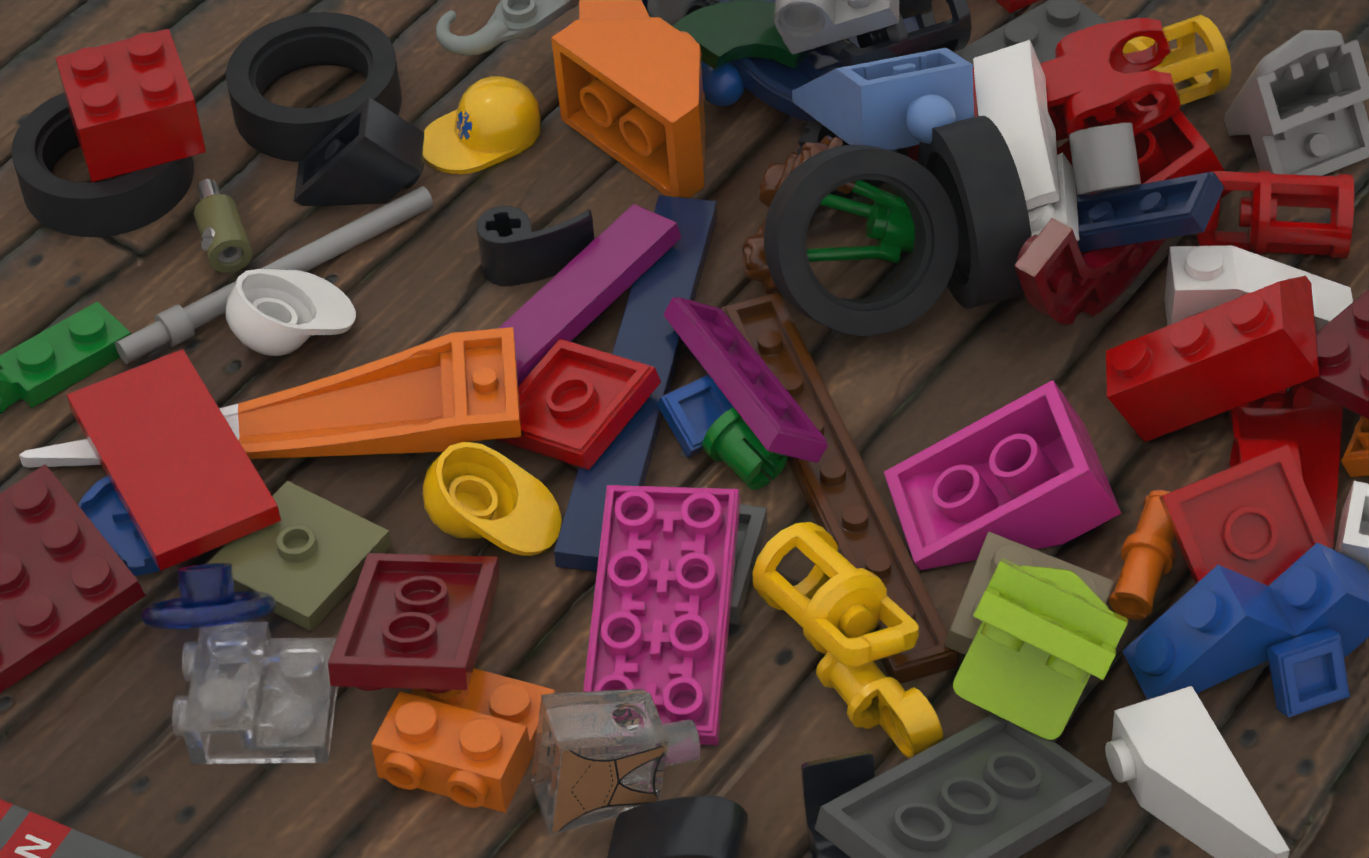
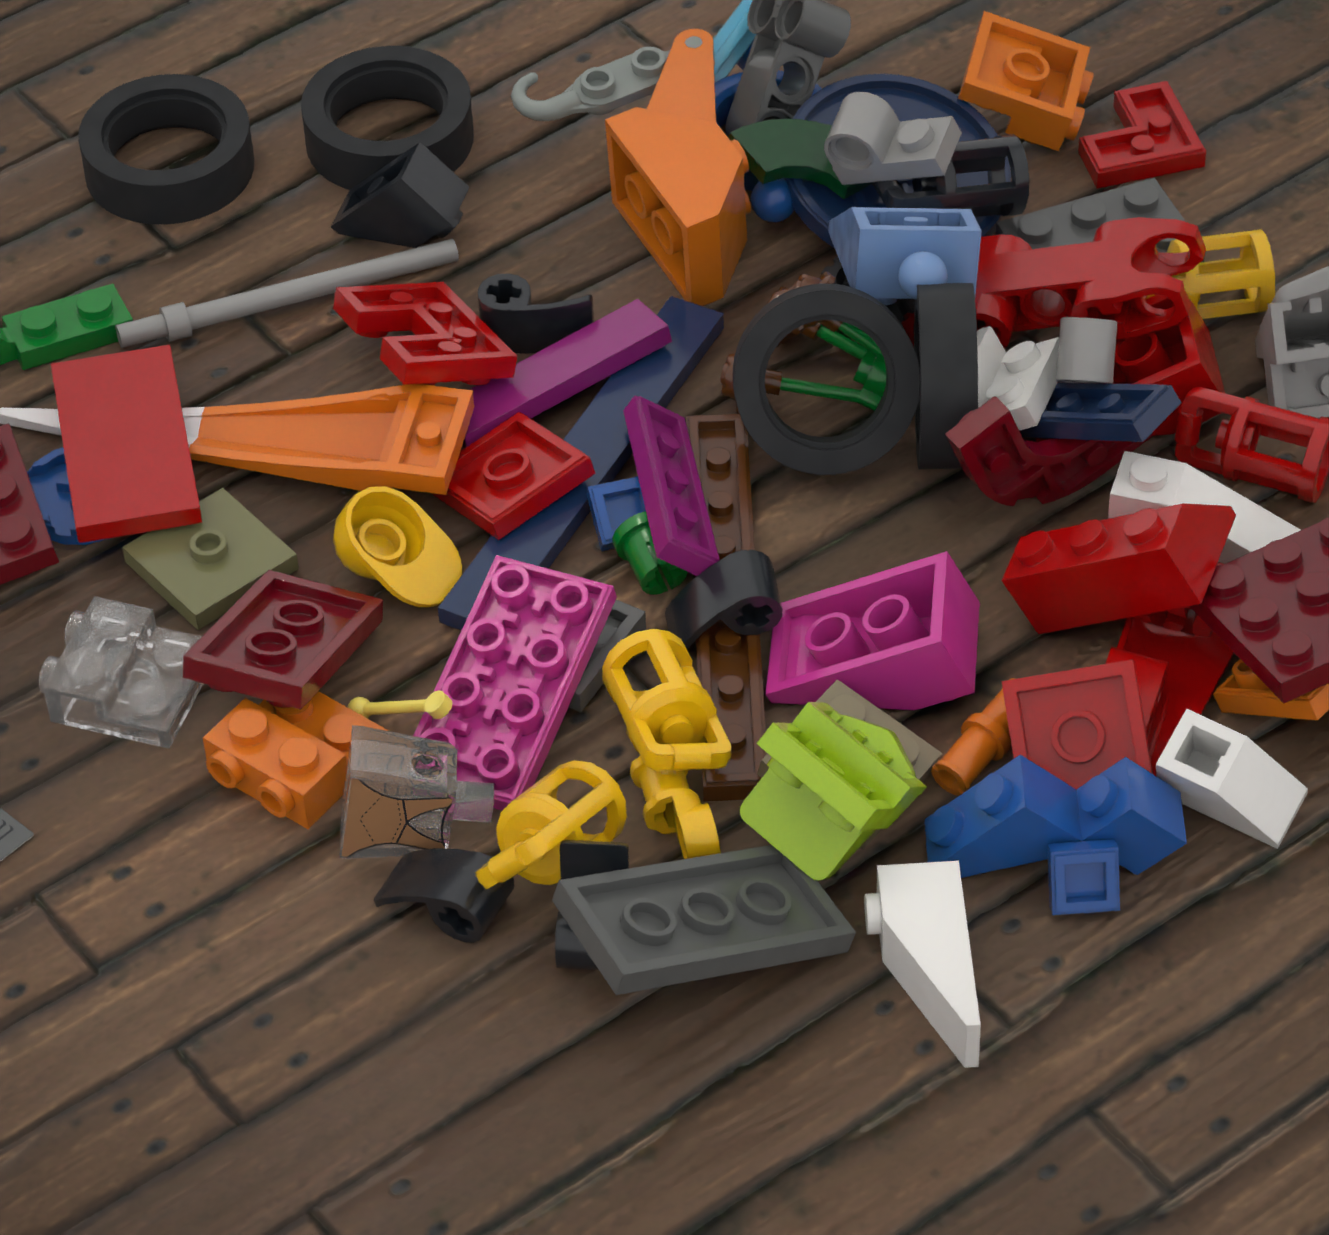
camera: 15 degrees right, 0 degrees up
red brick [55,29,206,182] -> none
clear blue piece [141,563,276,629] -> none
olive piece [194,179,253,273] -> none
white cap [226,269,356,356] -> none
yellow cap [422,76,541,175] -> none
white slope [973,40,1060,210] -> none
none -> red plate [333,282,517,386]
none -> light yellow hinge [347,690,453,720]
none -> yellow piece [475,760,627,890]
none -> black panel [665,550,783,657]

